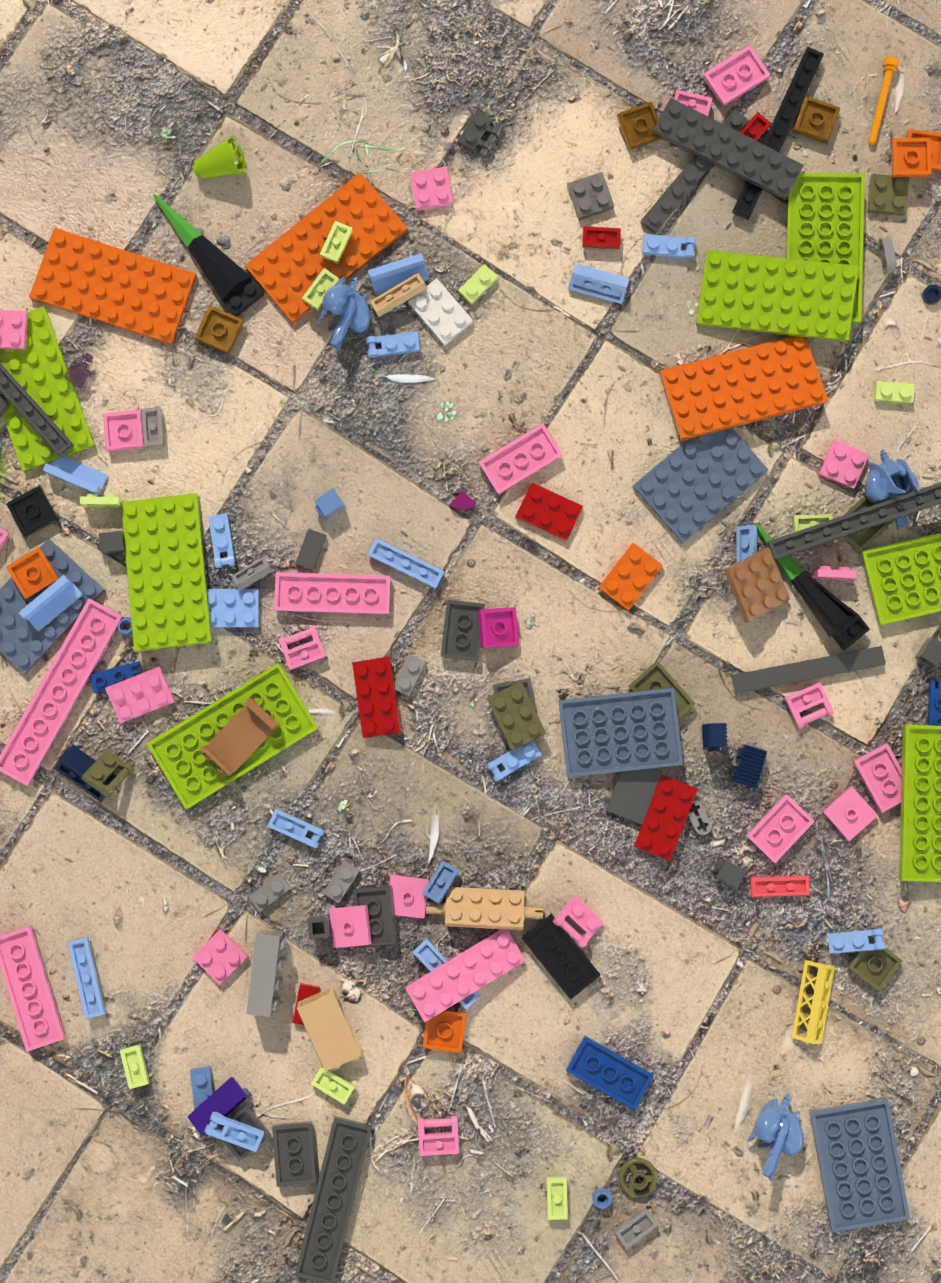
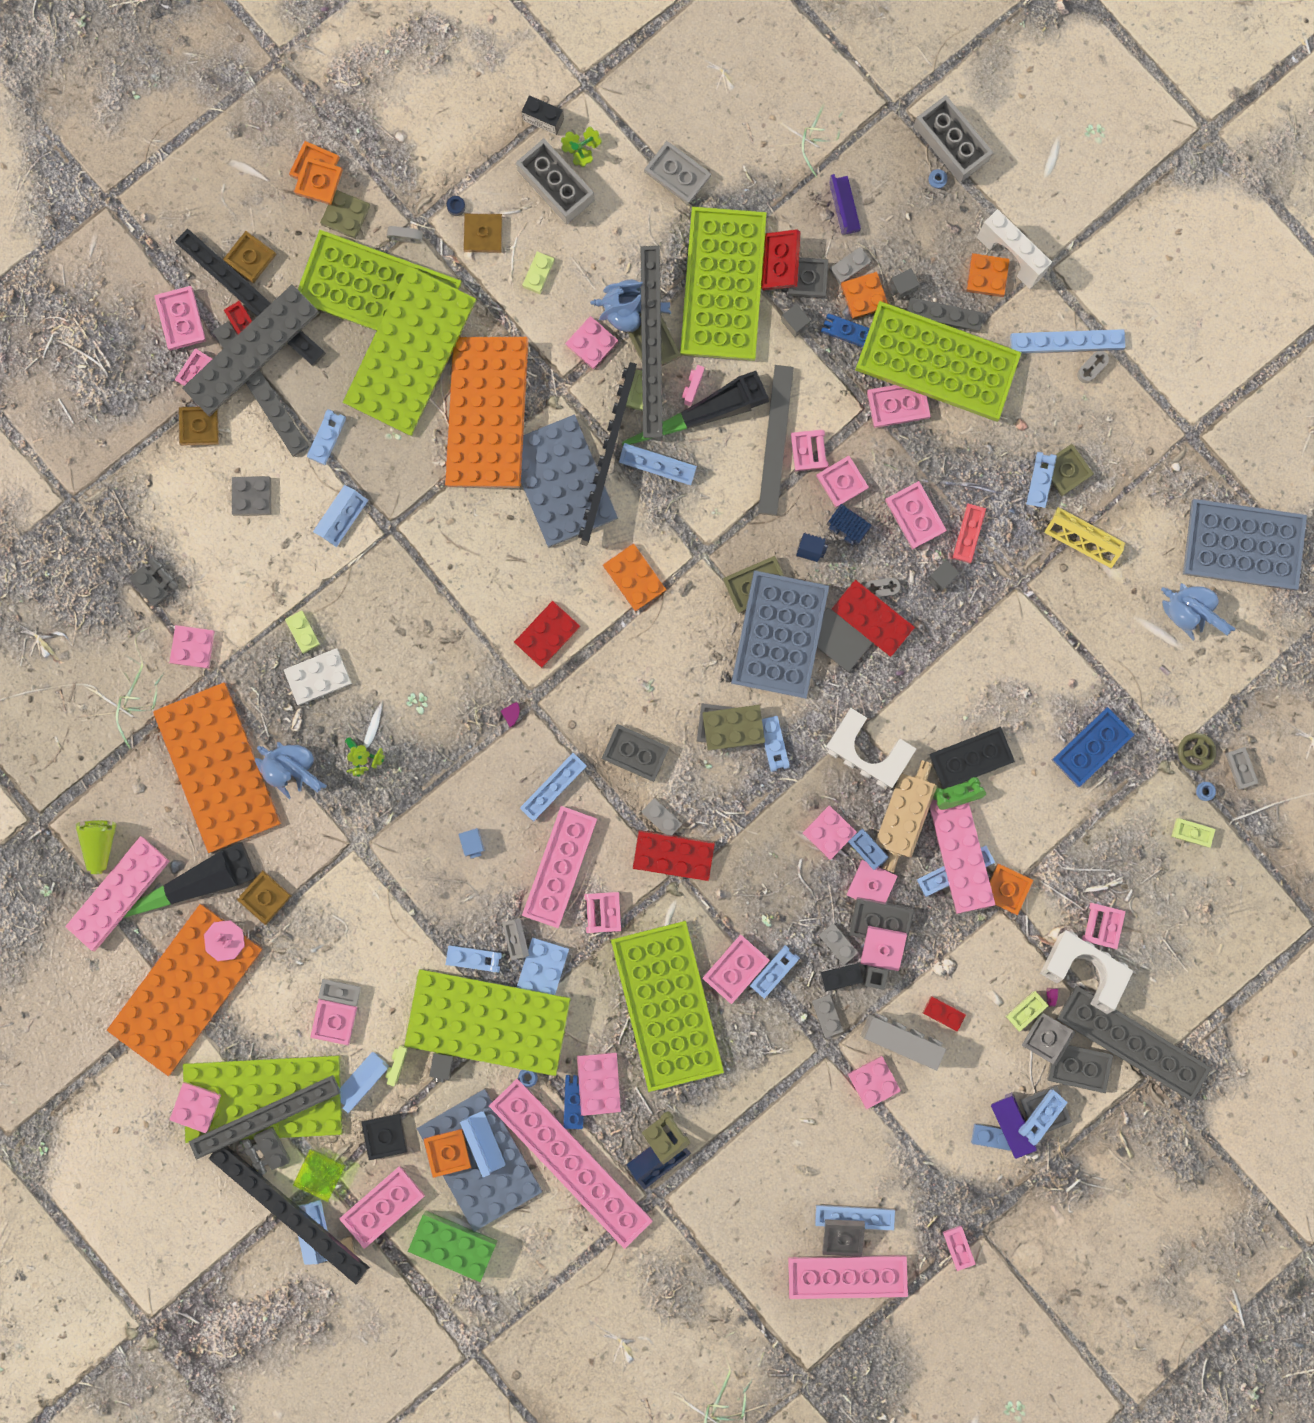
camera: 70 degrees left, 0 degrees up
clear purple plate [63,353,93,388] -> none
yellowish green plate [120,1044,150,1089] -> none
medium nougat panel [201,697,280,776] -> none
dark grey tile [295,528,327,571] -> none
tan panel [297,986,362,1072] -> none
yellowish green plate [302,268,339,311] -> none
yellowish green plate [320,221,353,264] -> none
light blue plate [365,331,420,358] -> none
light blue panel [368,253,429,297] -> none
tan plate [370,273,427,317] -> none
bright pink plate [478,423,563,495] -> none
dark pink plate [478,607,519,648] -> none
bright pink plate [553,895,603,948] -> none
red plate [582,226,621,249] -> none
medium nougat plate [724,547,790,623] -> none
bright pink plate [822,786,878,841] -> none
light orange piece [868,57,899,145] -> none
none -> bright pink plate [65,836,170,952]
none -> bright pink piece [204,920,245,961]
none -> lime plant [345,737,385,777]
none -> pearl gold plate [464,213,502,253]
none -> black plate [578,362,637,546]
none -> bright pink plate [702,934,770,1004]
none -> bright pink plate [802,806,857,860]
none -> bright pink plate [816,456,869,508]
none -> black brick [819,962,863,991]
none -> flat silver plate [822,1219,865,1257]
none -> white arch [825,708,916,790]
none -> bright green plate [933,777,986,810]
none -> bright pink plate [943,1225,976,1271]
none -> flat silver plate [1022,1012,1076,1066]
none -> white arch [1040,930,1133,1014]
none -> magenta tile [1046,988,1058,1007]

